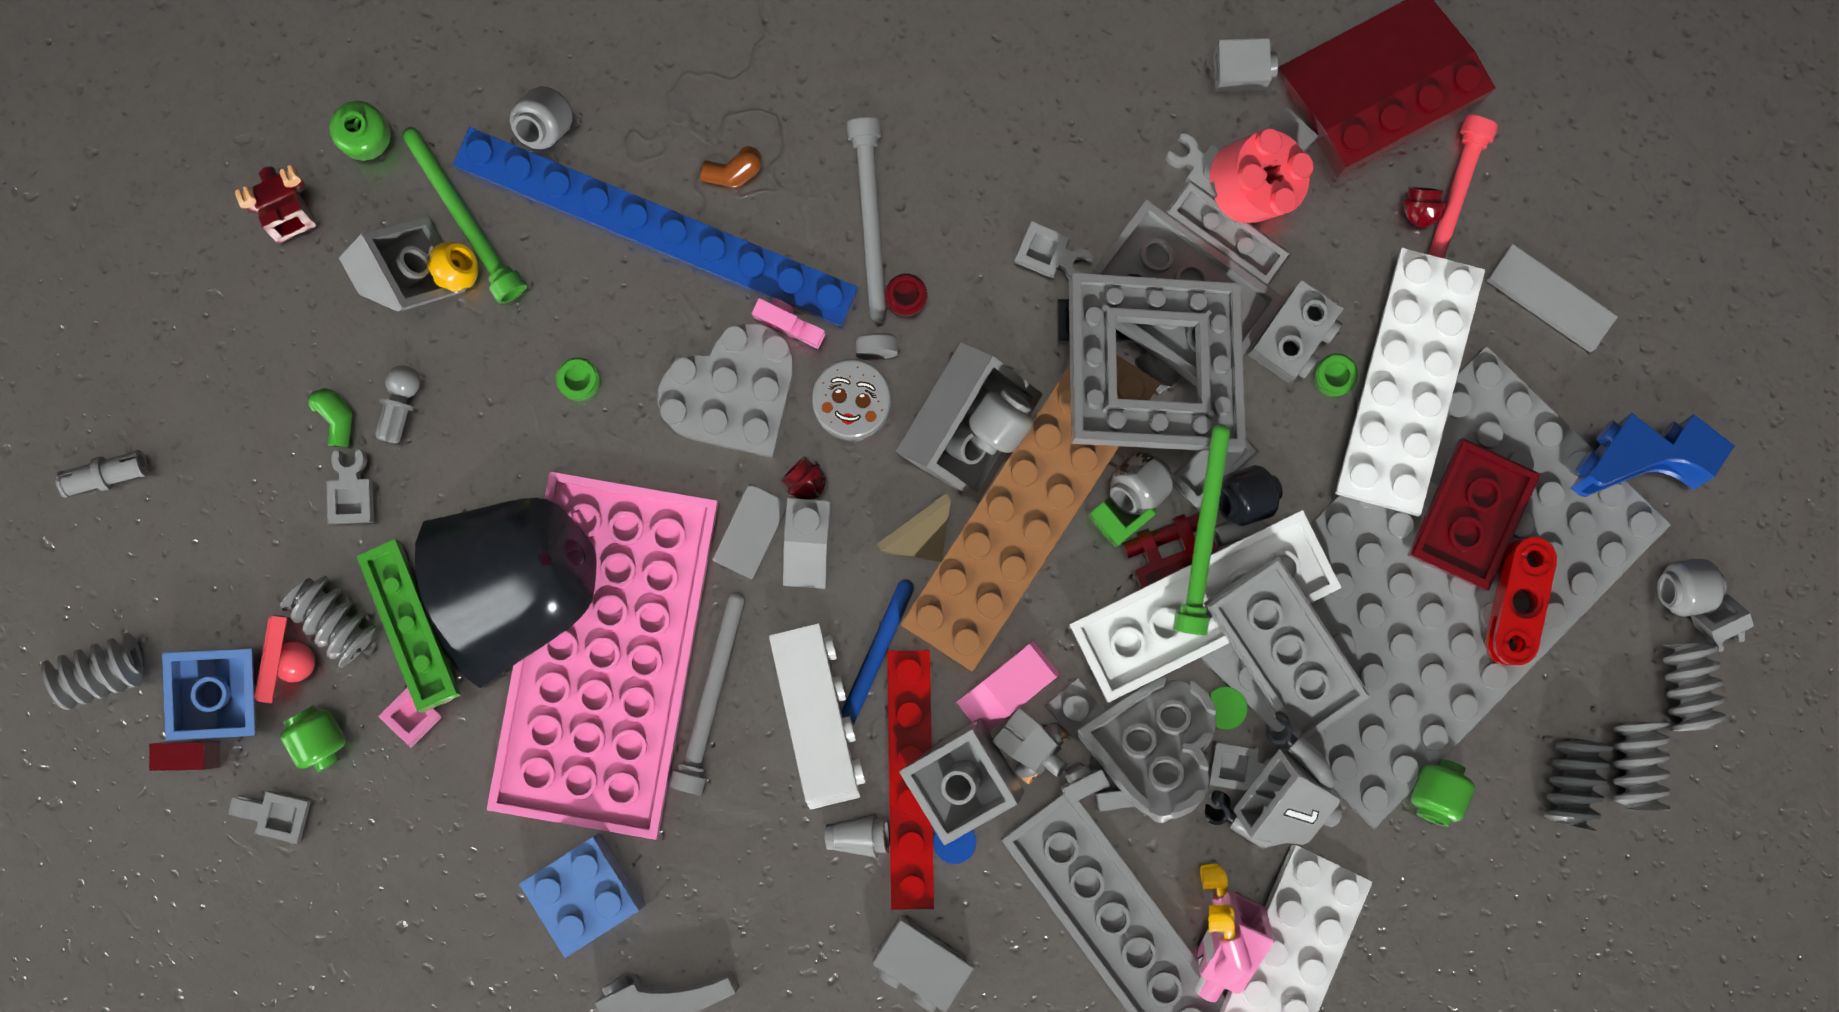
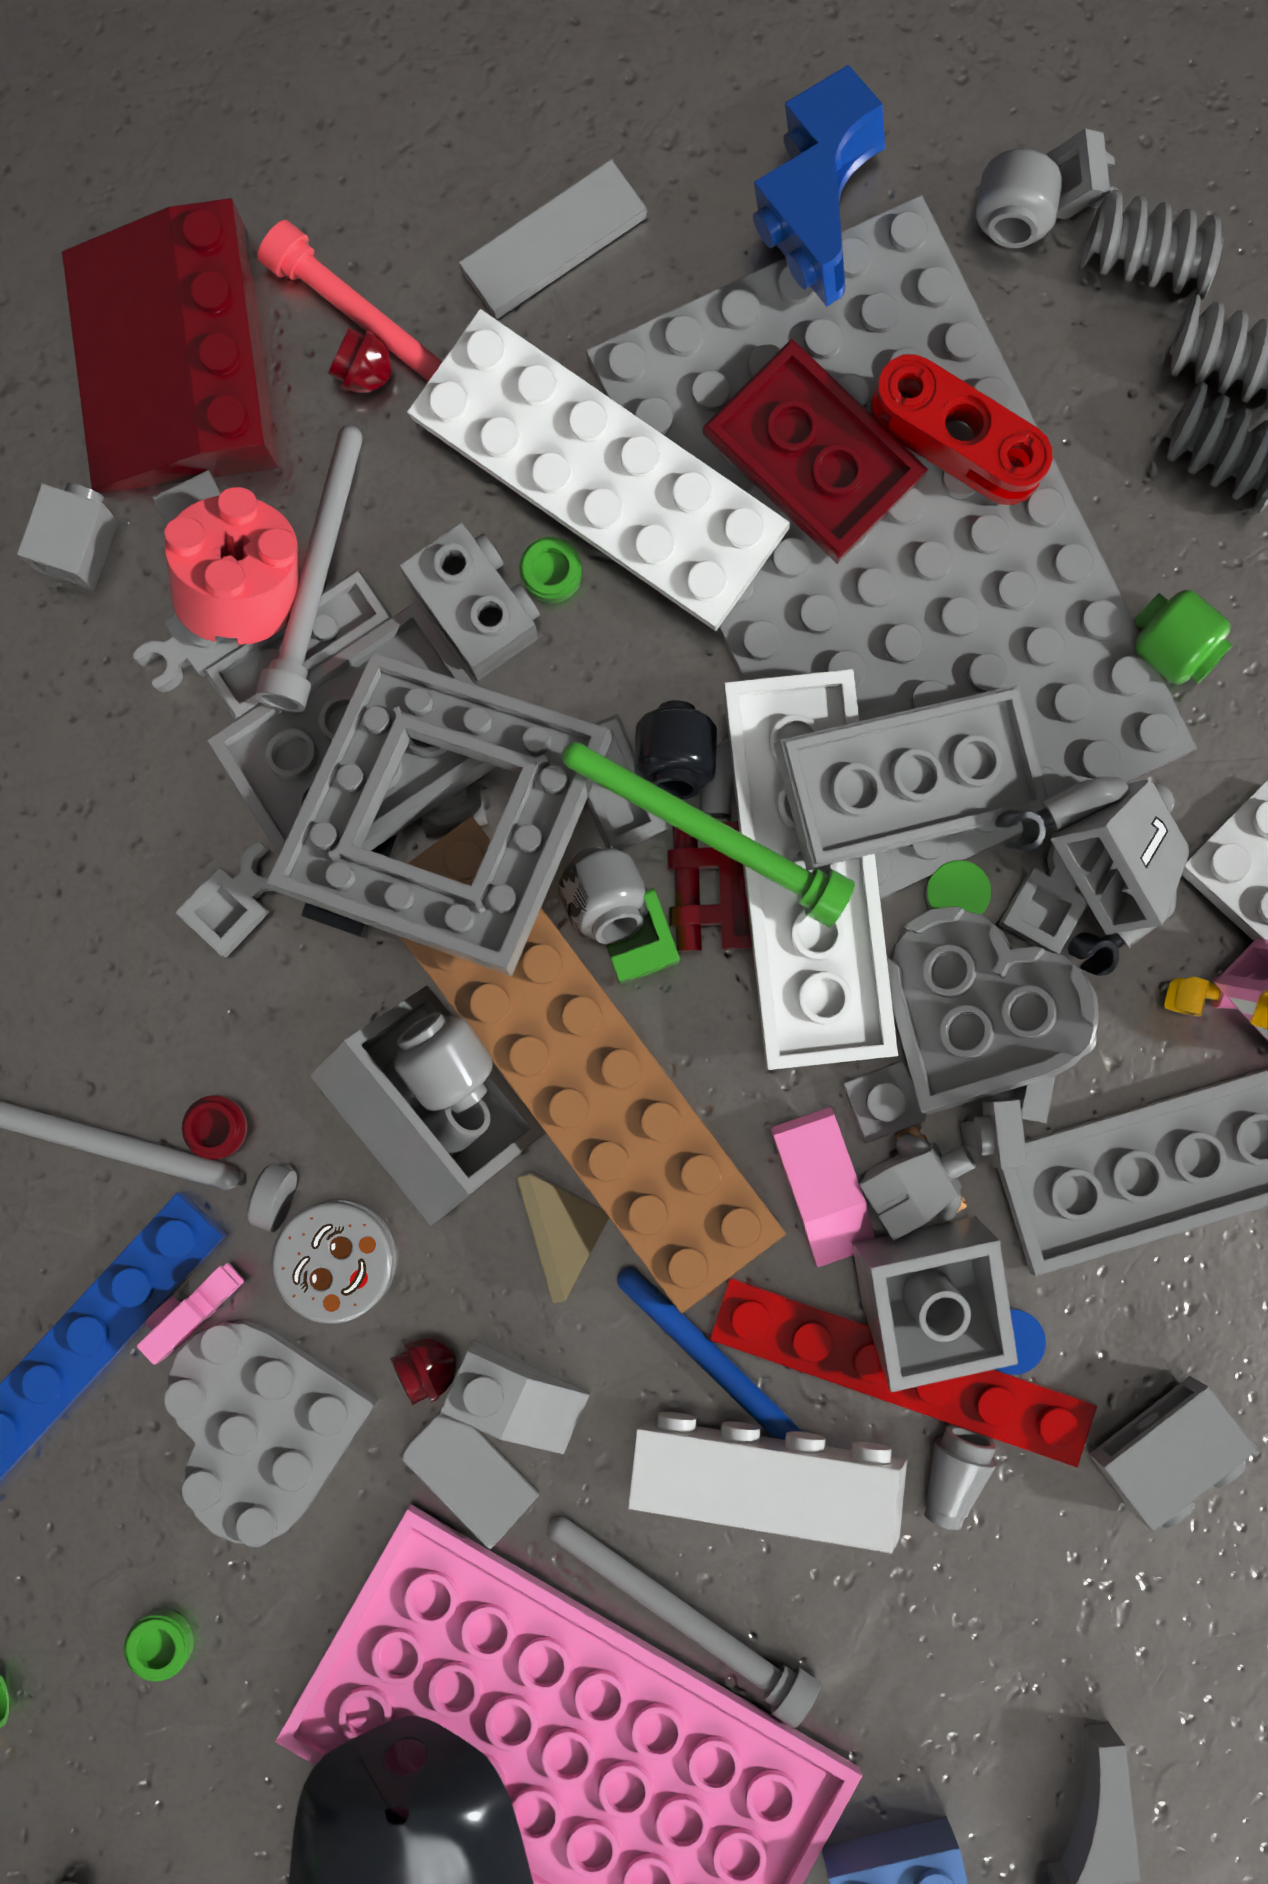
camera: 70 degrees left, 0 degrees up
none -> light grey piece [255,425,363,712]

